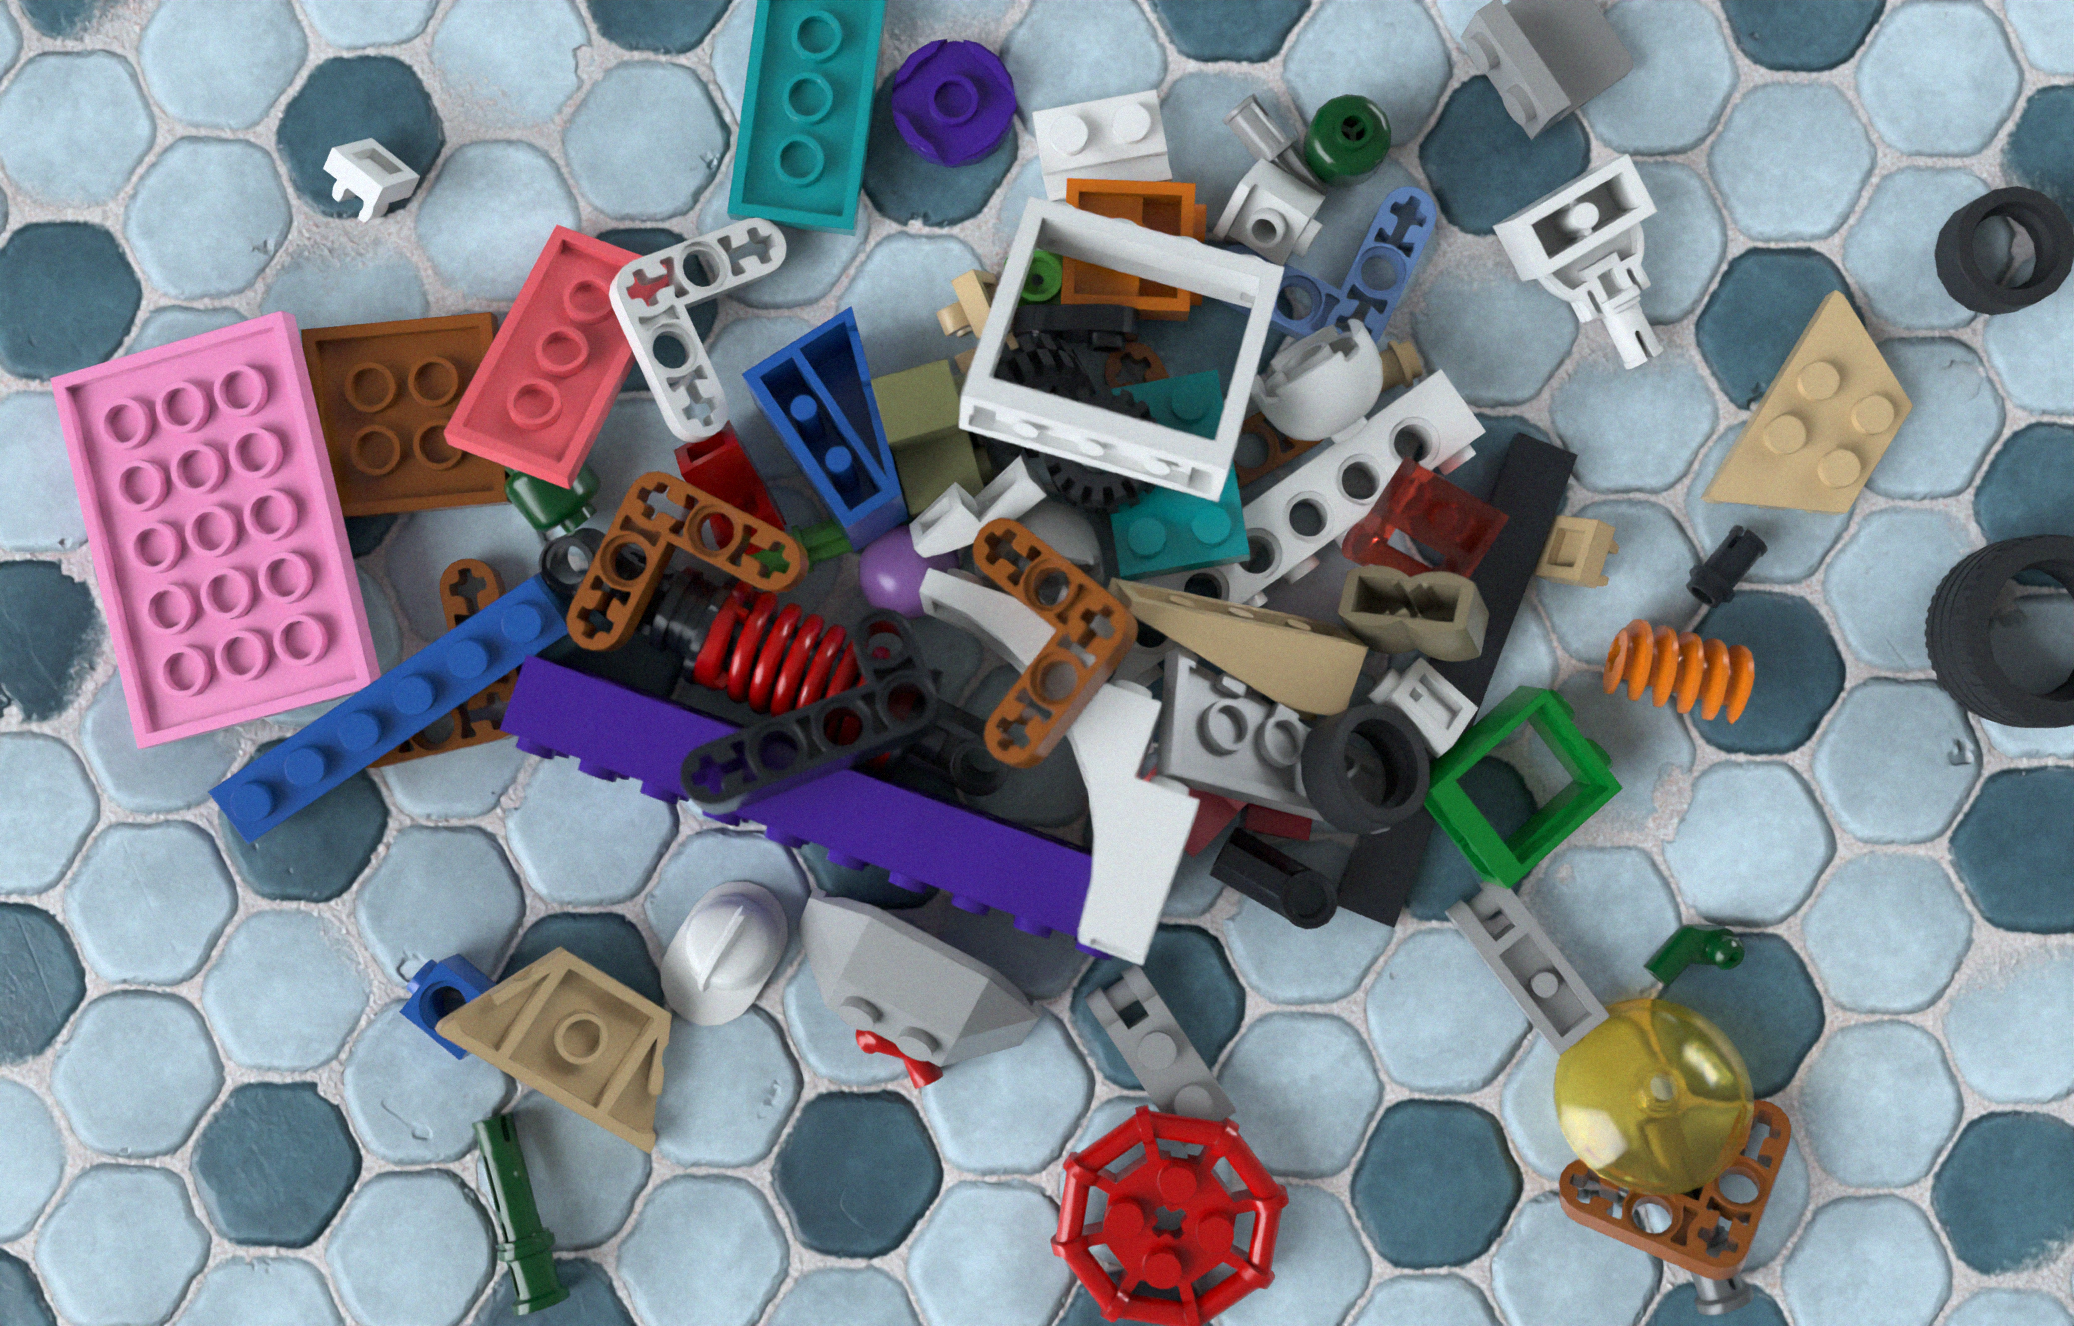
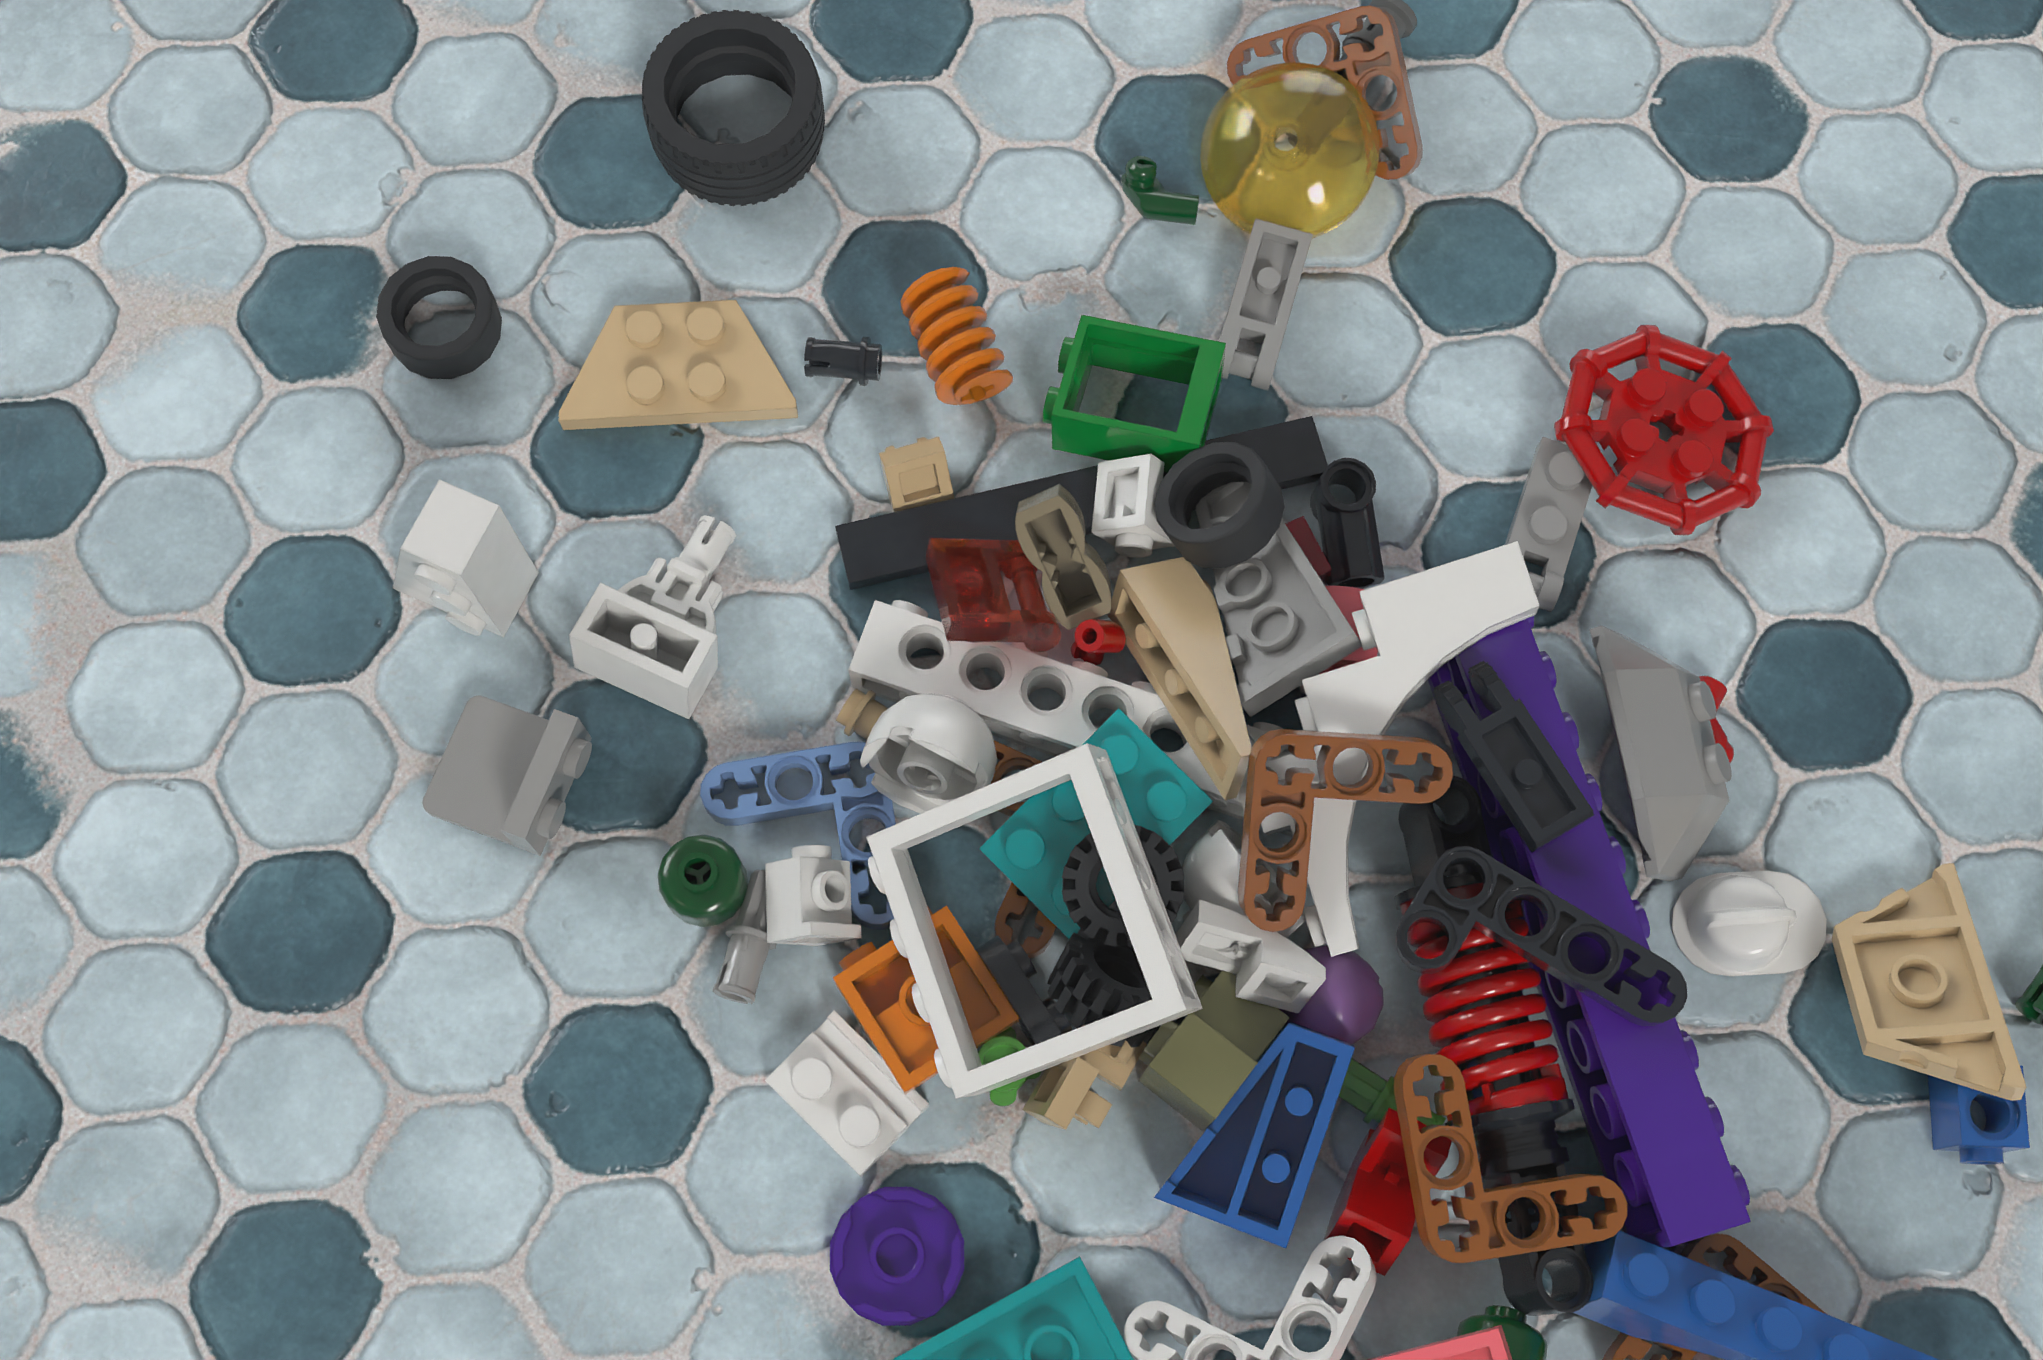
camera: 130 degrees left, 15 degrees down
none -> white wedge [393,479,539,637]
none -> red arm [1070,619,1126,666]
none -> black hinge [1433,660,1595,853]

